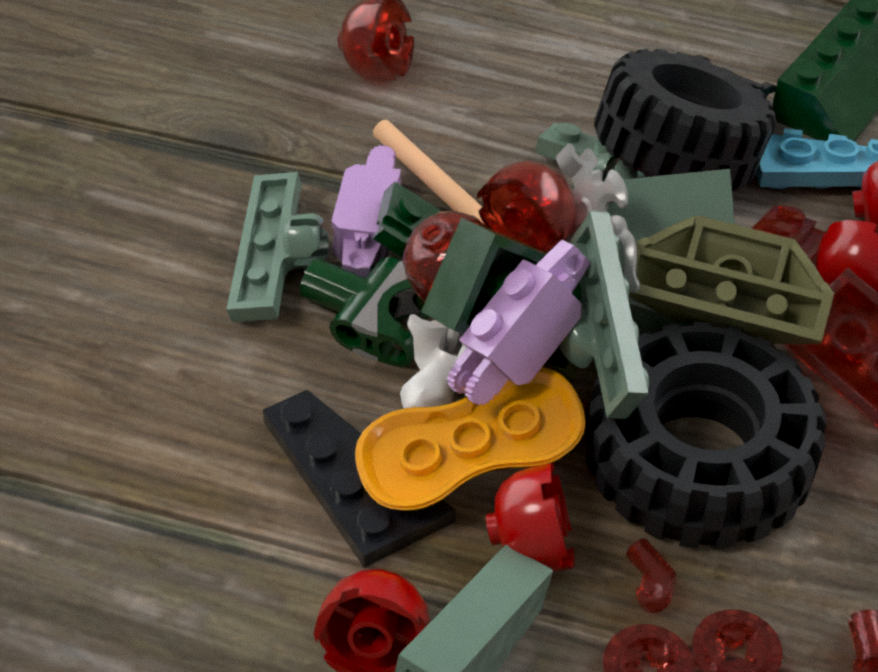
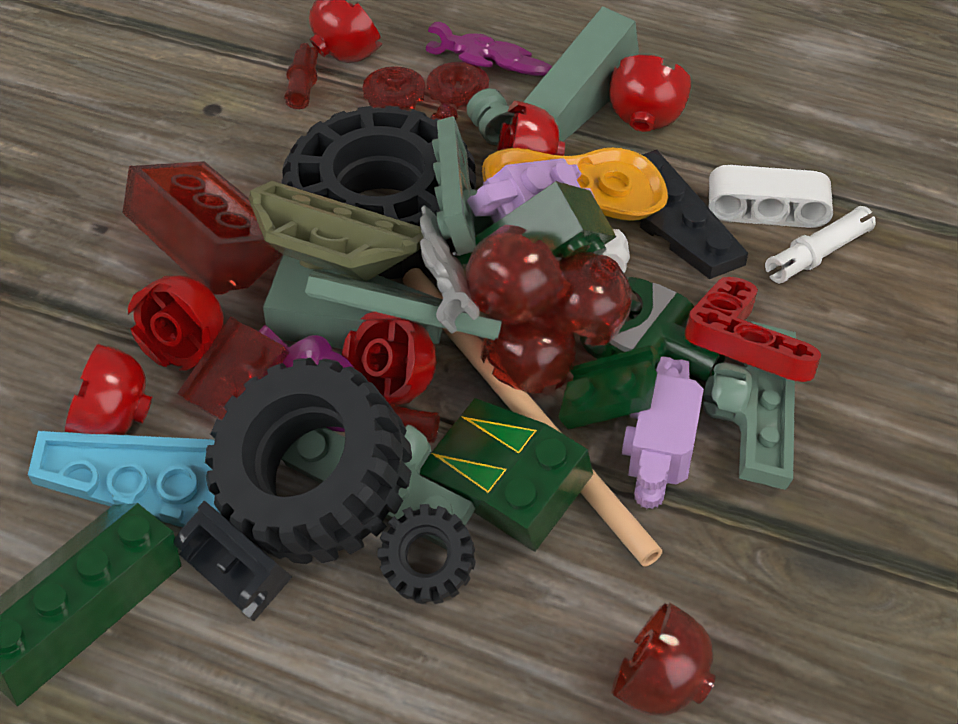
camera: 175 degrees left, 0 degrees up
none -> black tyre [378,504,476,605]
none -> dark green slope [420,398,593,552]
none -> sand green wheel [467,88,515,145]
none -> red beam [684,277,821,382]
none -> white beam [709,165,833,228]
none -> white pin [765,206,876,284]

